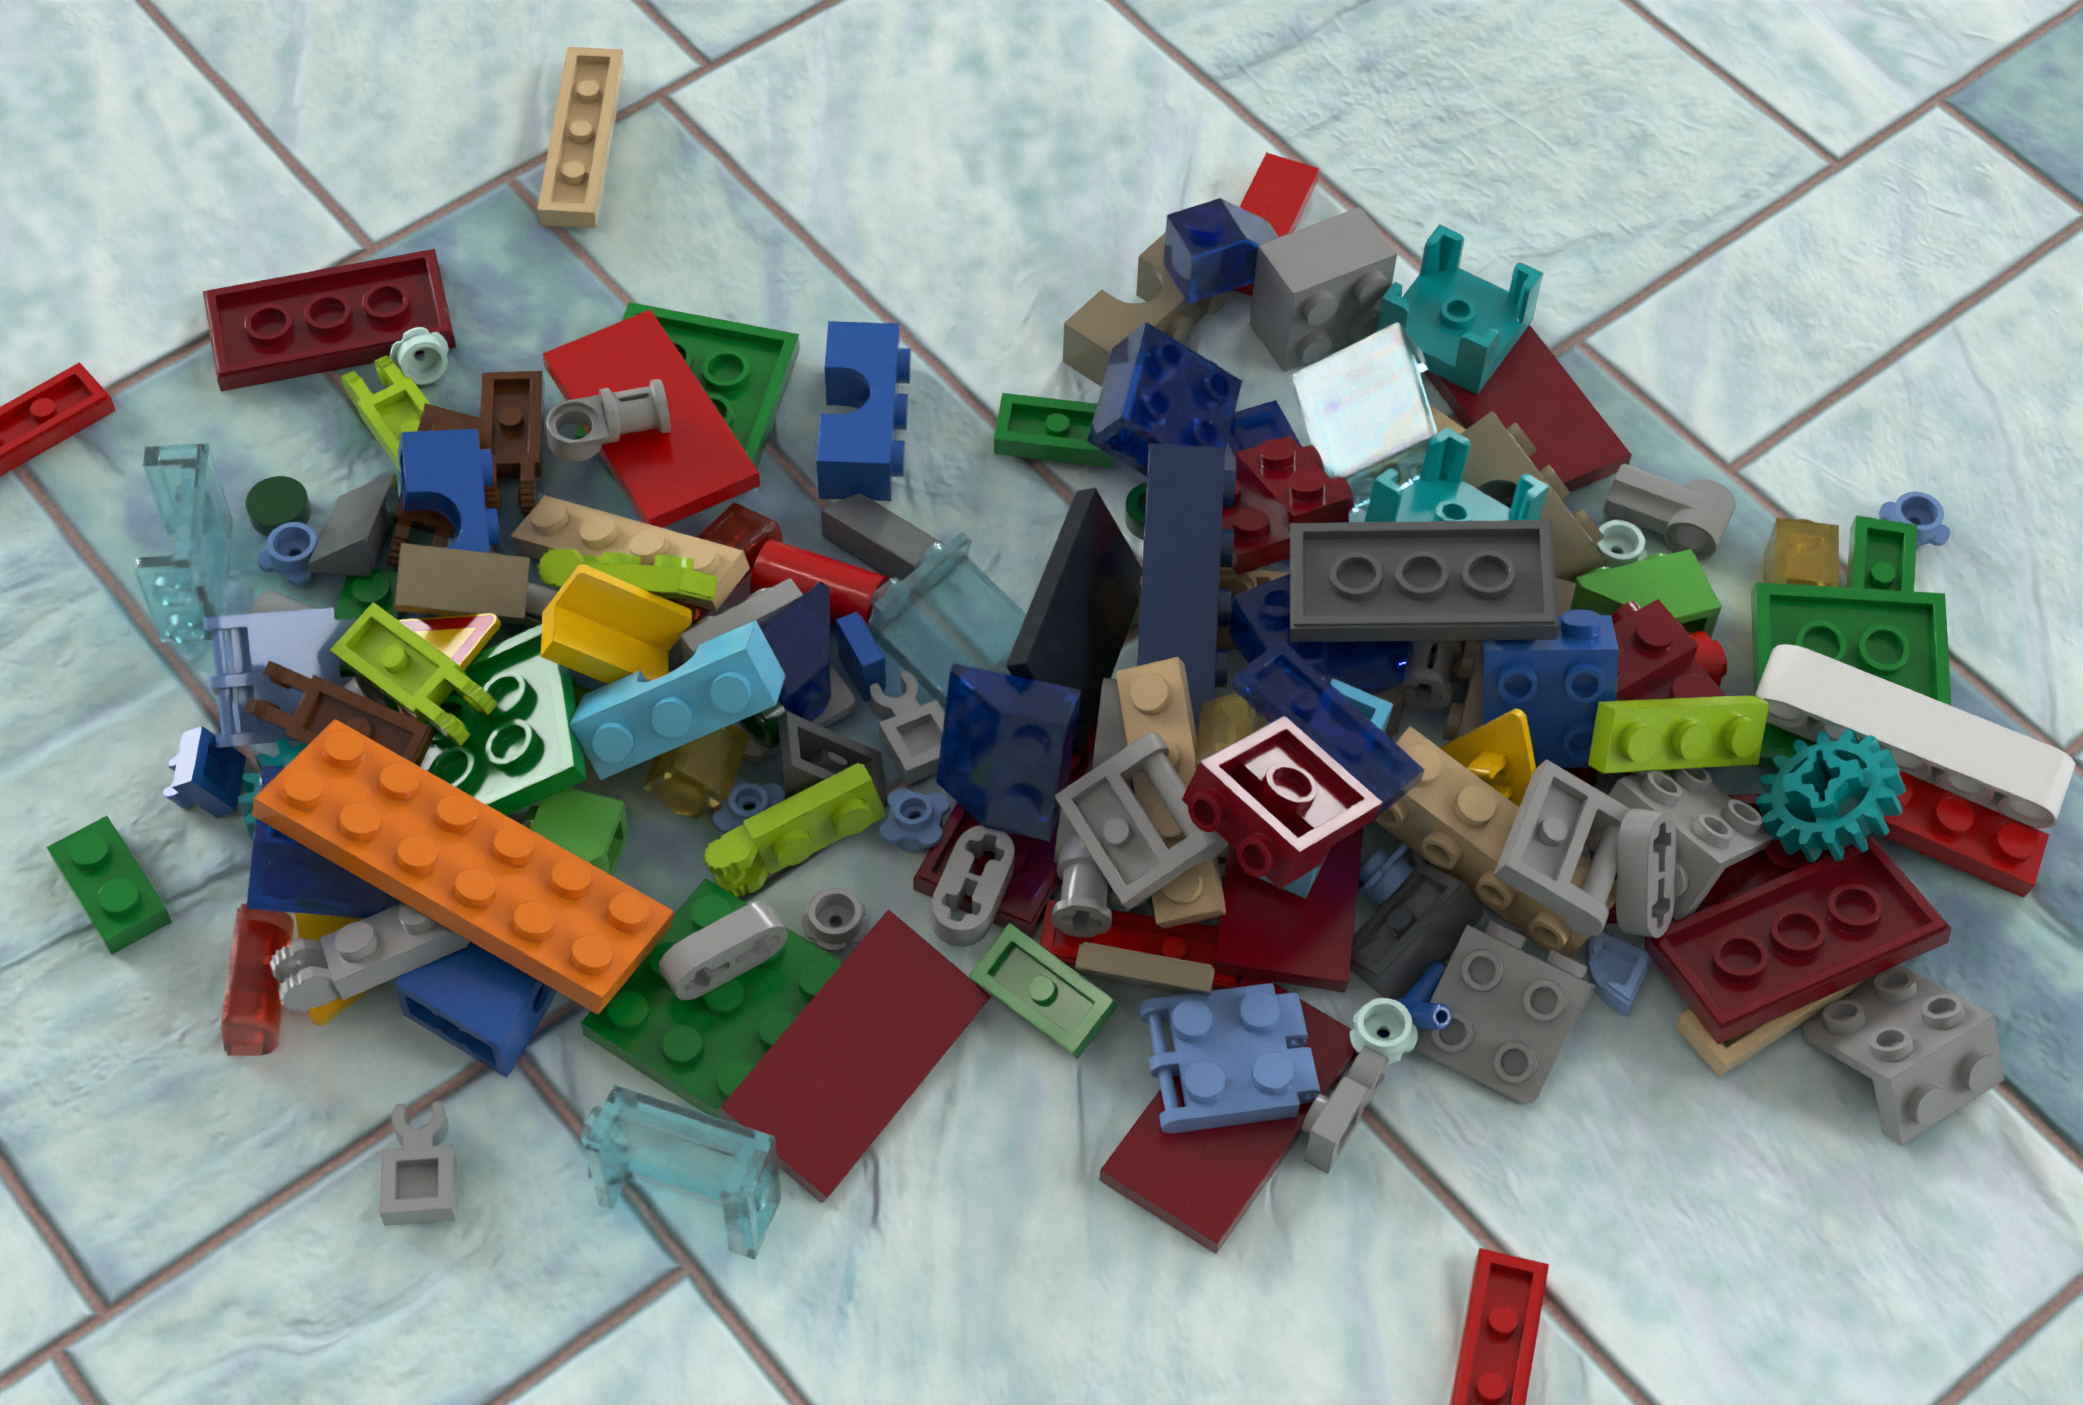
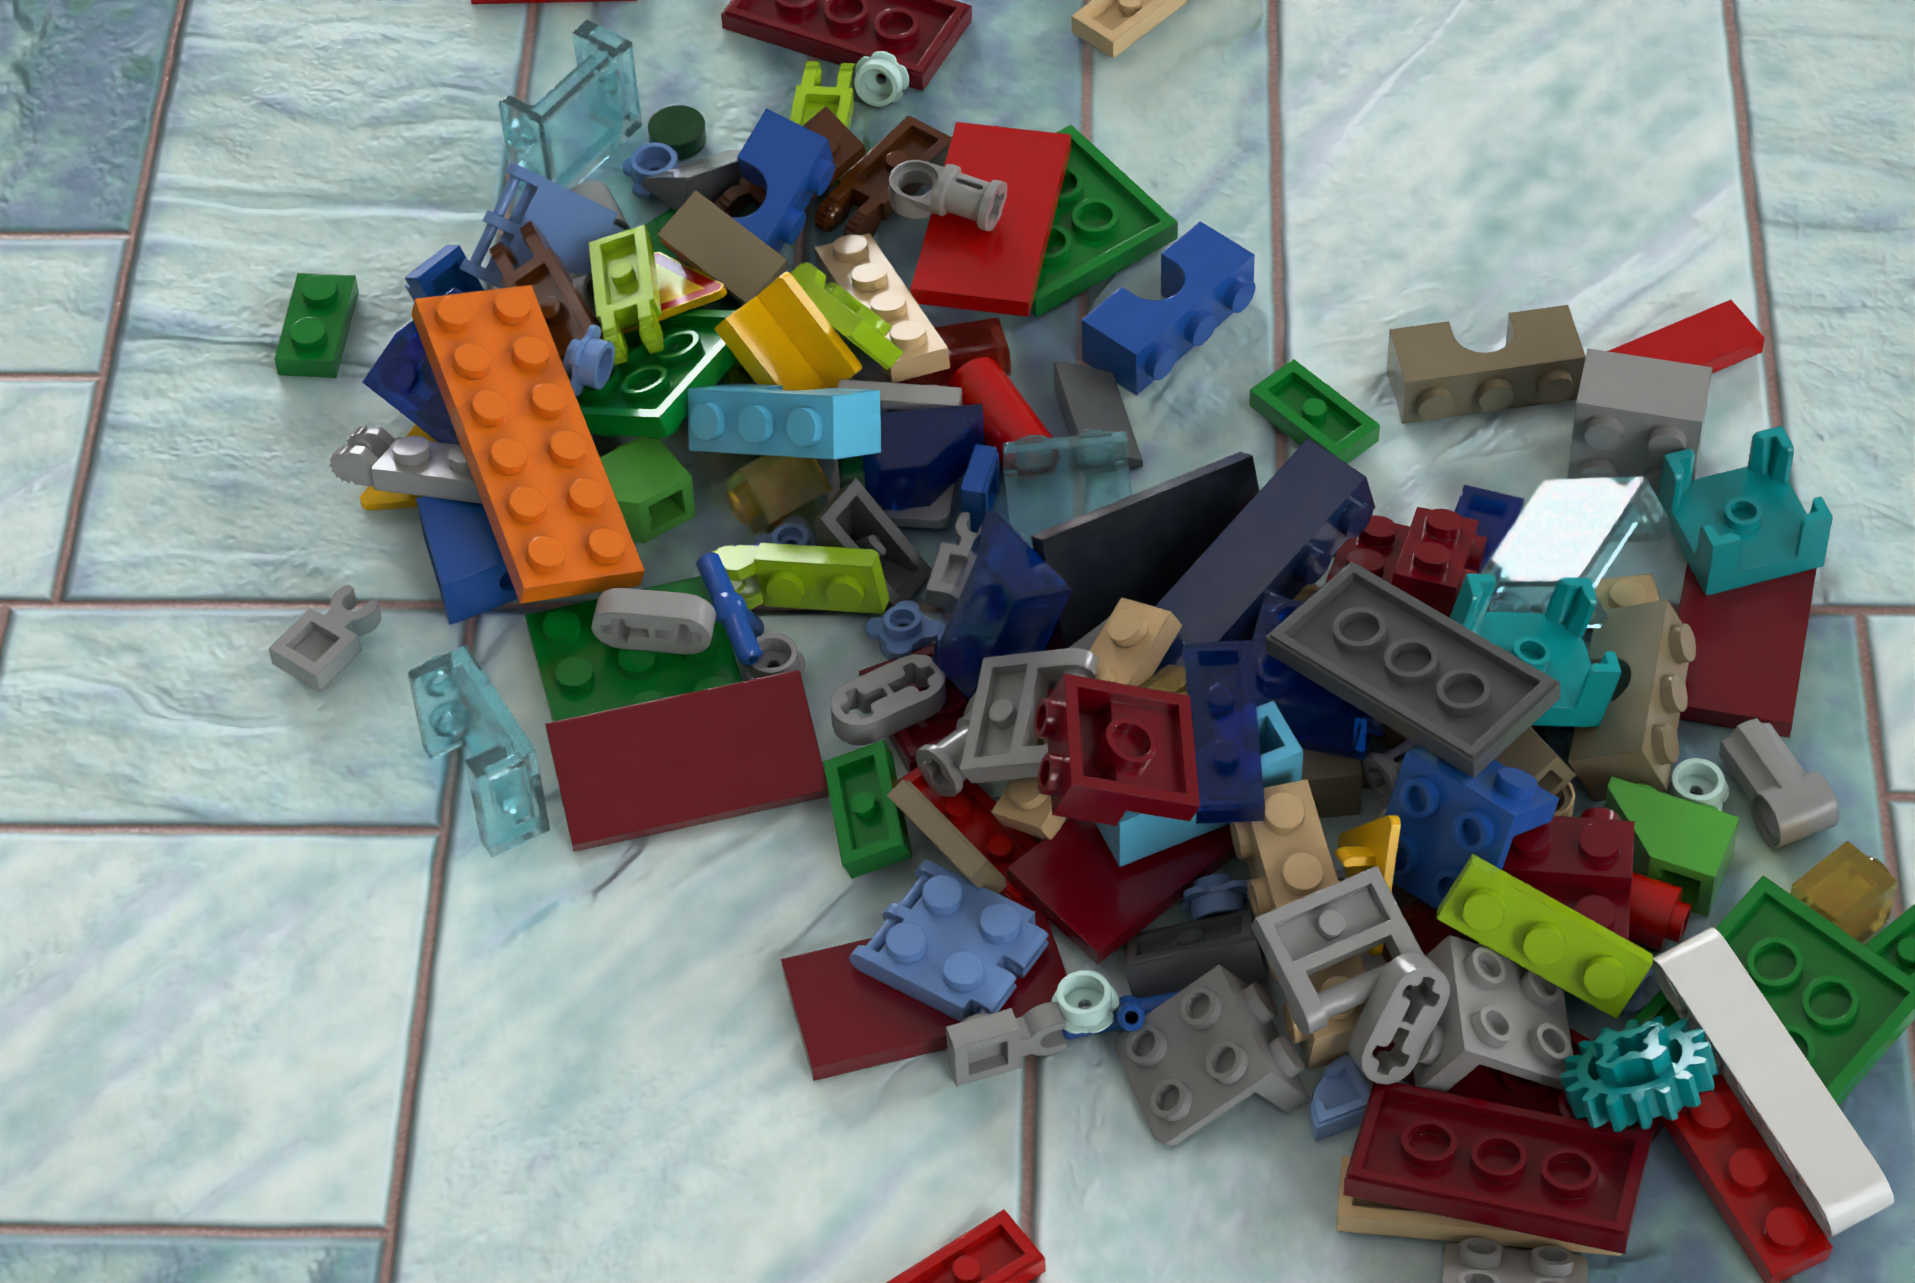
camera: 45 degrees right, 5 degrees down
clear red brick [221,904,294,1056] -> none
clear blue brick [1087,322,1242,477] -> none
clear blue slope [1163,198,1279,304] -> none
none -> medium blue plate [563,324,615,396]
none -> blue piece [696,552,764,666]

